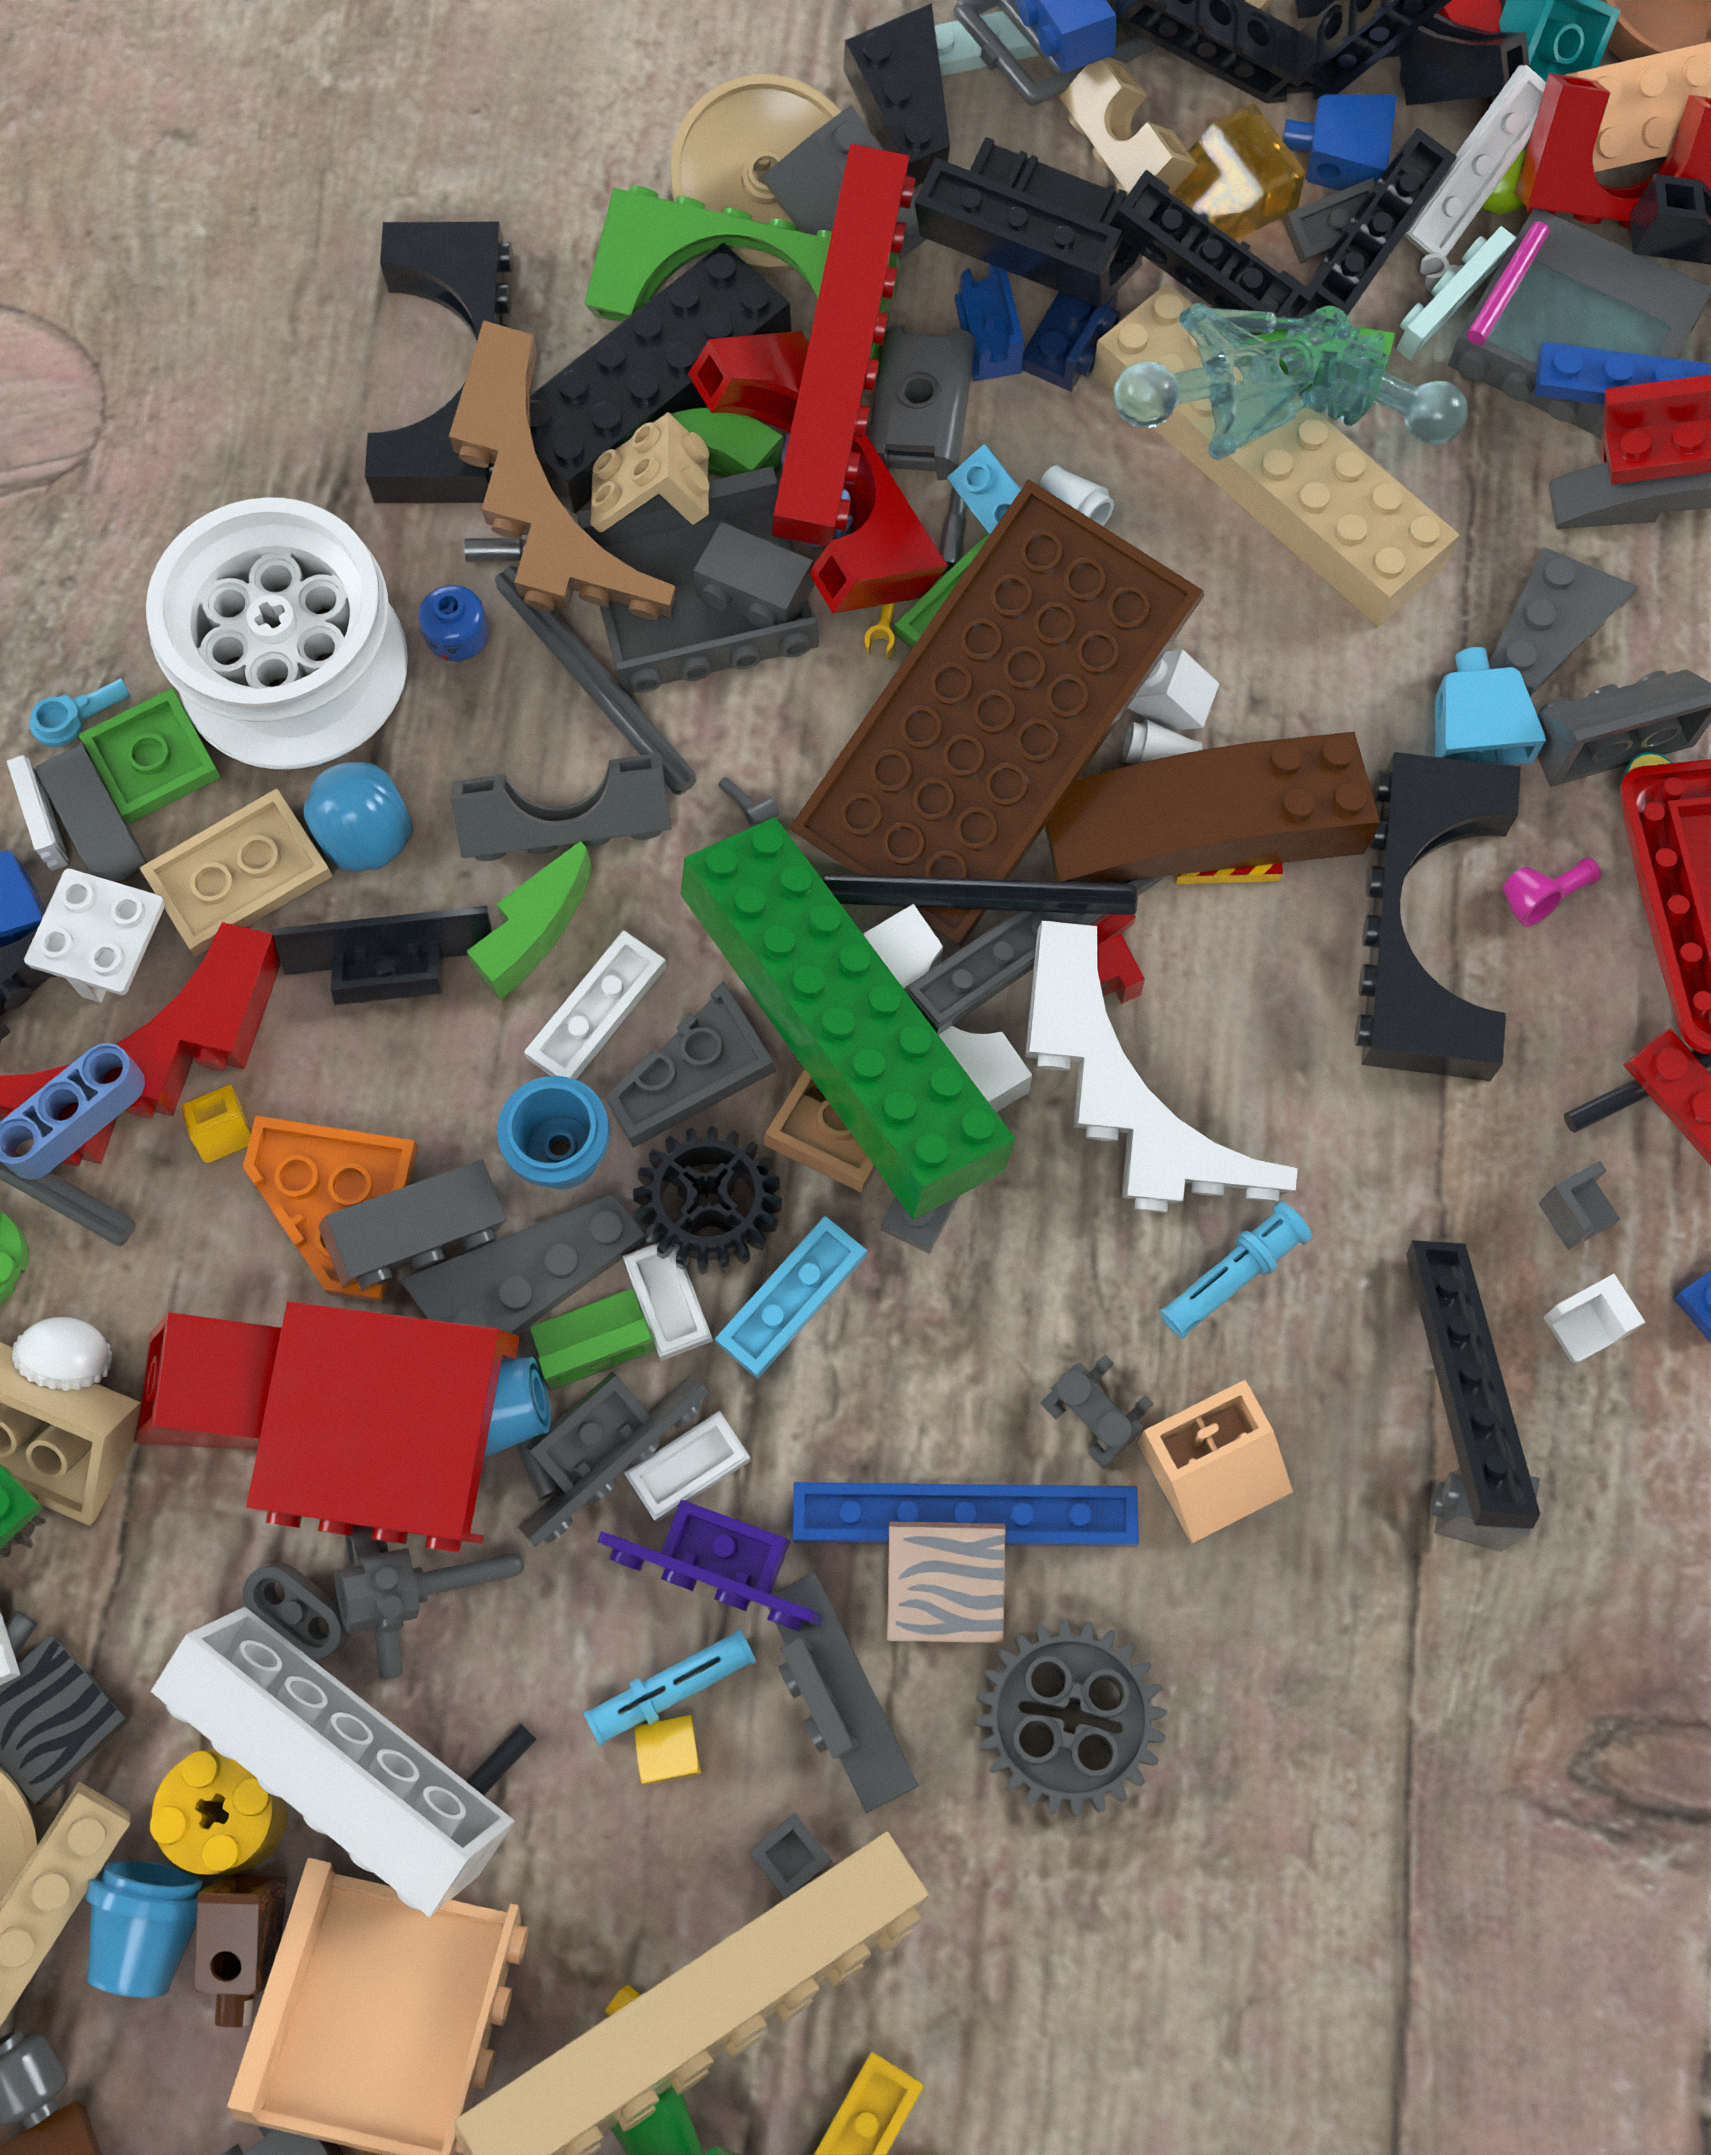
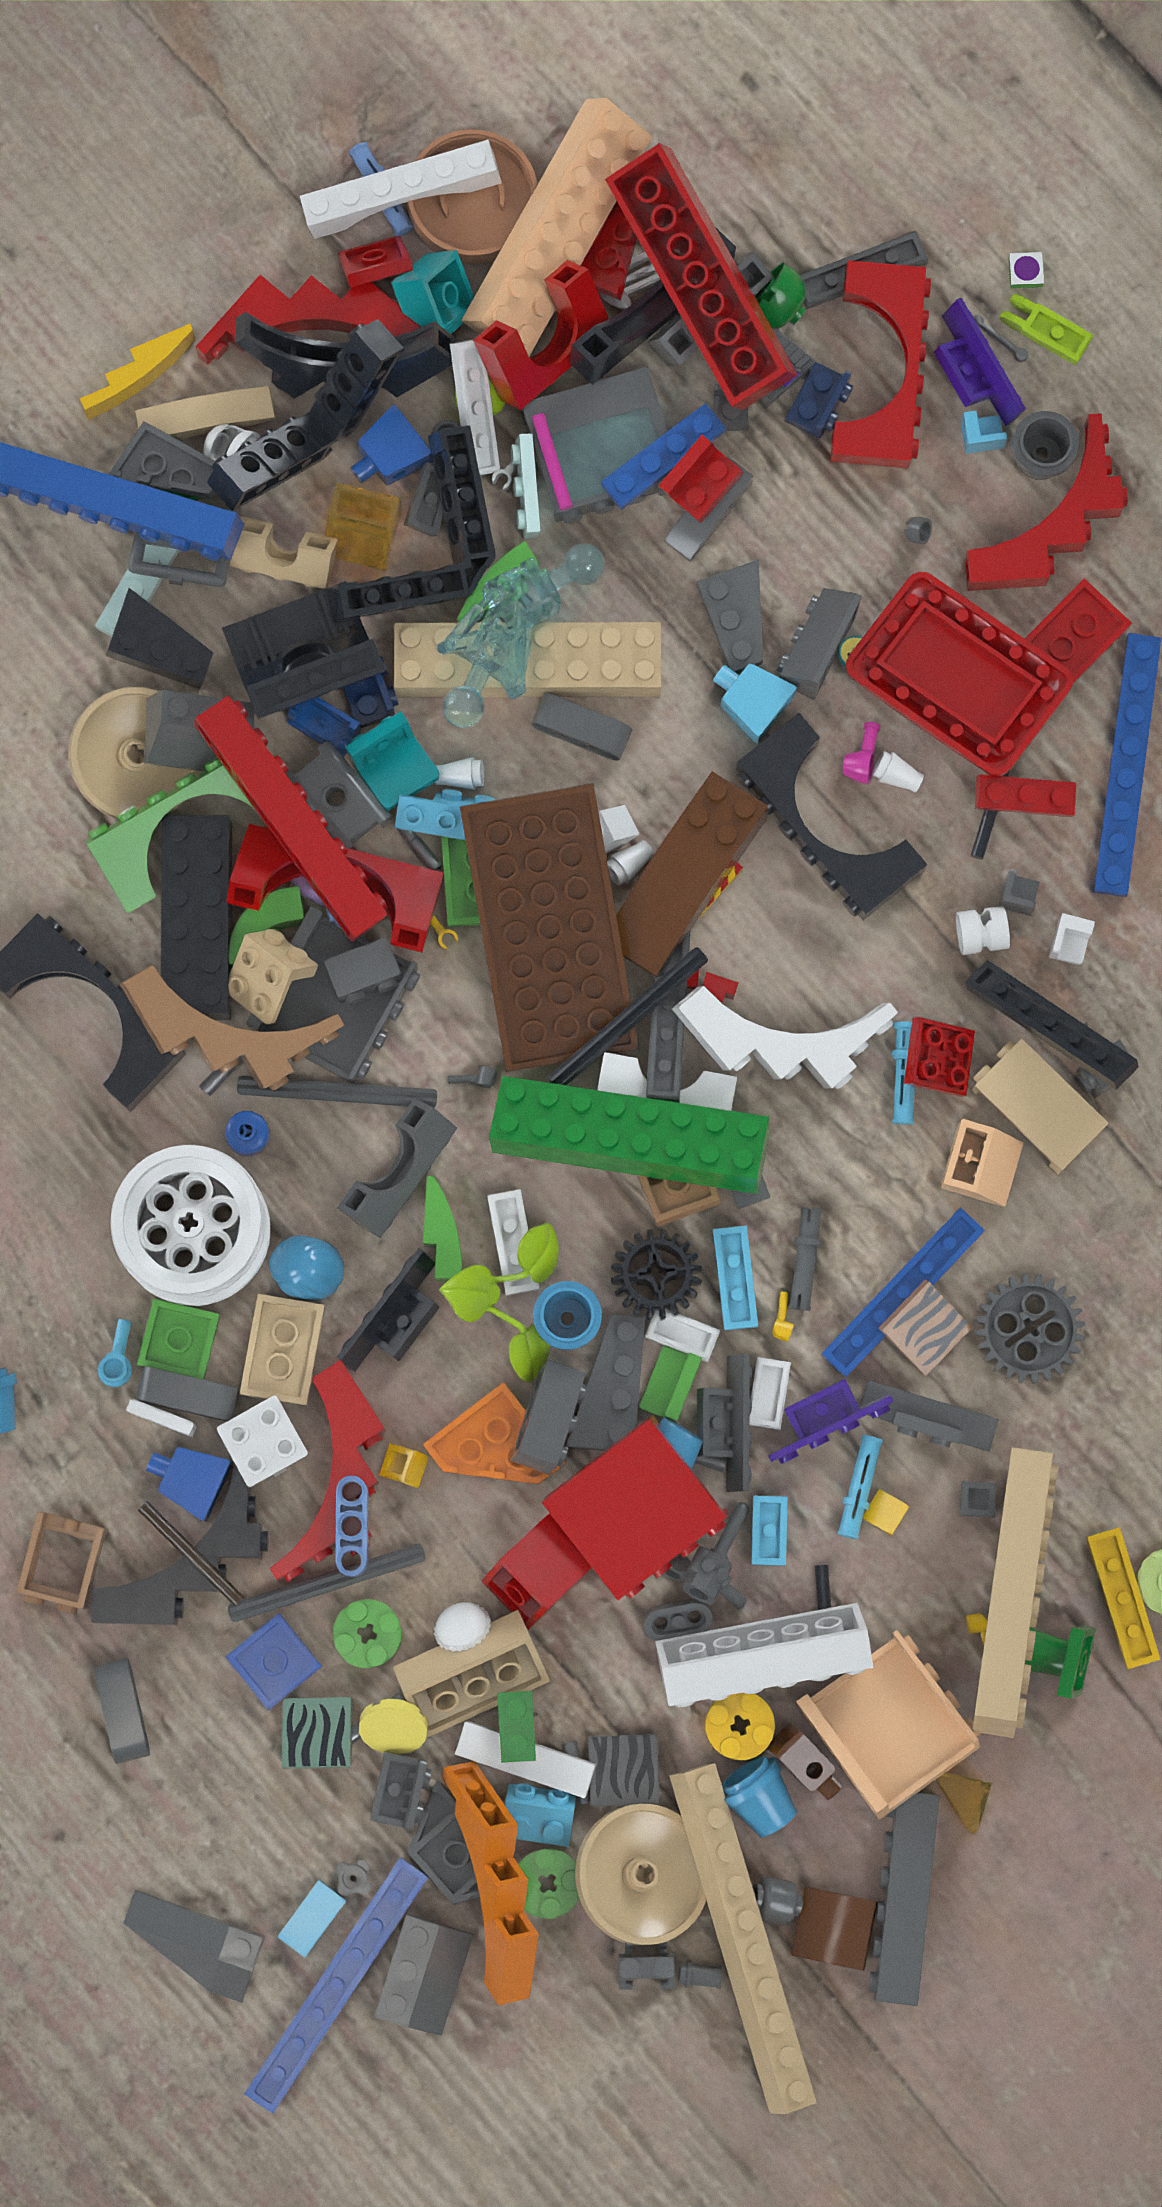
camera: 50 degrees left, 10 degrees up
dark grey wing [606,981,776,1148] -> none
dark grey piece [1040,1355,1154,1469] -> none
none -> teal bracket [345,711,440,811]
none -> lime plant [439,1222,559,1383]
none -> dark grey beam [531,693,632,761]
none -> medium azure plate [751,1496,788,1566]
none -> yellow hand [772,1292,794,1342]
none -> dark grey pin [789,1207,822,1311]
none -> white cone [872,751,924,792]
none -> red tile [904,1017,975,1097]
none -> white wheel [956,906,1010,955]
none -> tan panel [971,1038,1109,1175]

